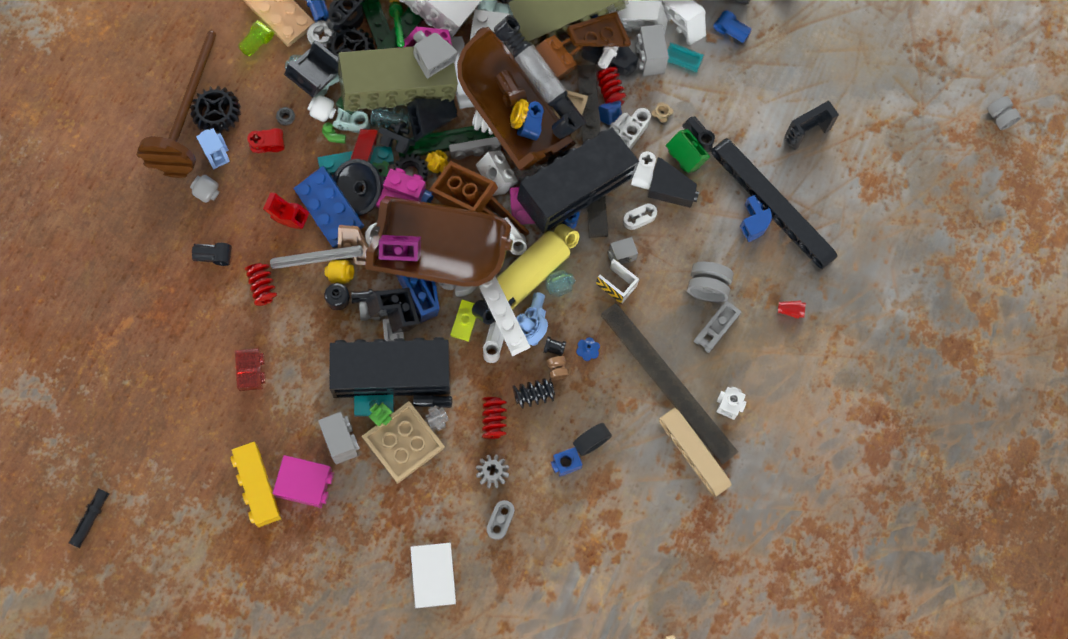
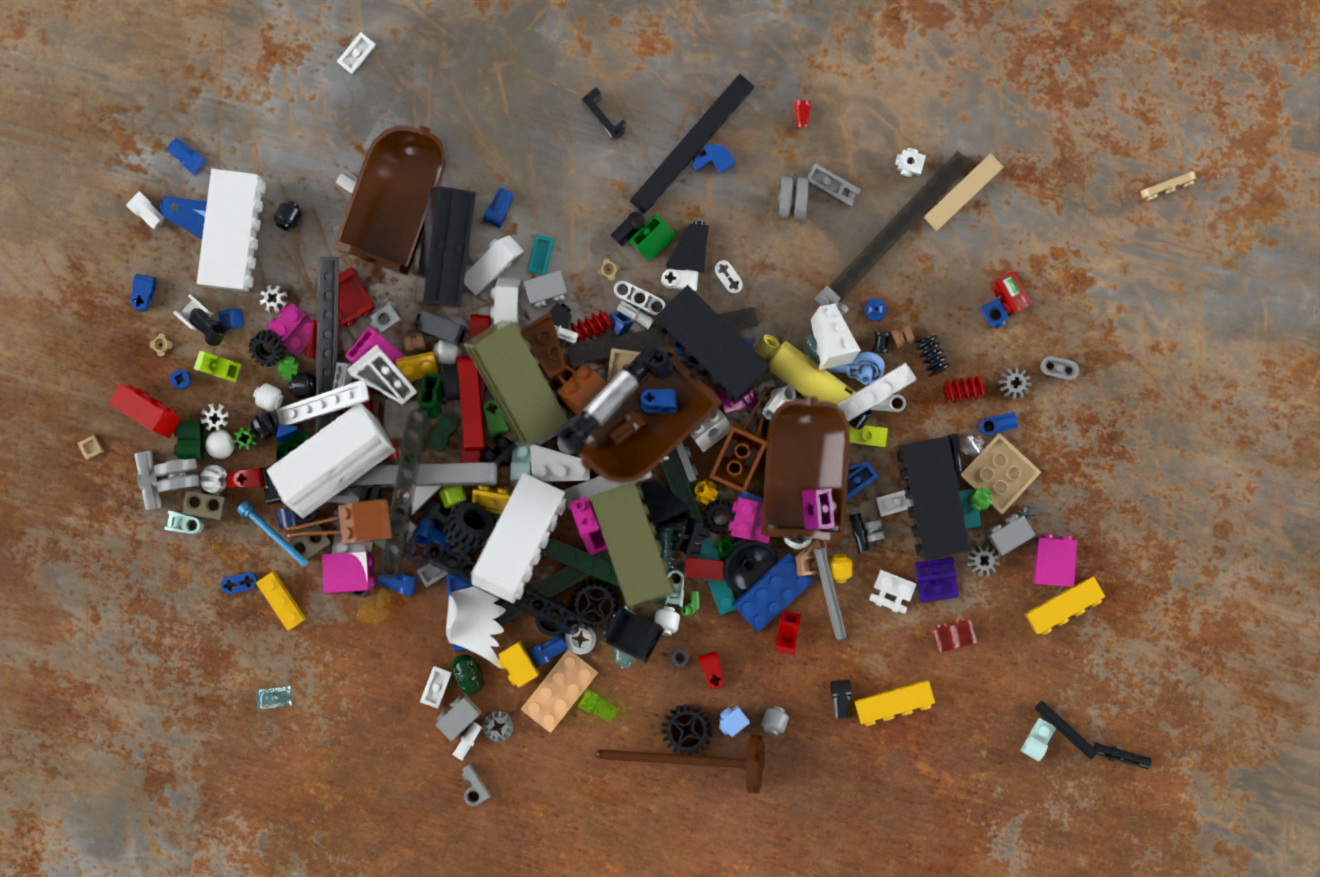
camera: 95 degrees left, 15 degrees up
red piece [245,263,277,306] -> none
black head [324,283,350,310] -> none
black brick [365,287,420,334] -> none
green piece [389,2,404,48] -> none
white tile [411,543,456,608] -> none
light grey torso [413,30,458,79] -> none
yellow gear [510,99,529,129] -> none
black tyre [573,423,612,456] -> none
white piece [596,259,639,304] -> none
light grey brick [607,237,638,265] -> none
none -> white wedge [811,303,860,370]
none -> light grey plate [814,286,849,316]
none -> yellow brick [854,680,935,726]
none -> white plate [869,570,916,614]
none -> dark purple slope [915,557,959,603]
none -> light grey gear [967,544,1000,577]
none -> blue piece [978,412,1018,436]
none -> red slope [991,270,1032,316]
none -> dark grey plate [1018,505,1037,519]
none -> light aqua plate [1020,718,1056,761]
none -> black axle [1035,701,1098,759]

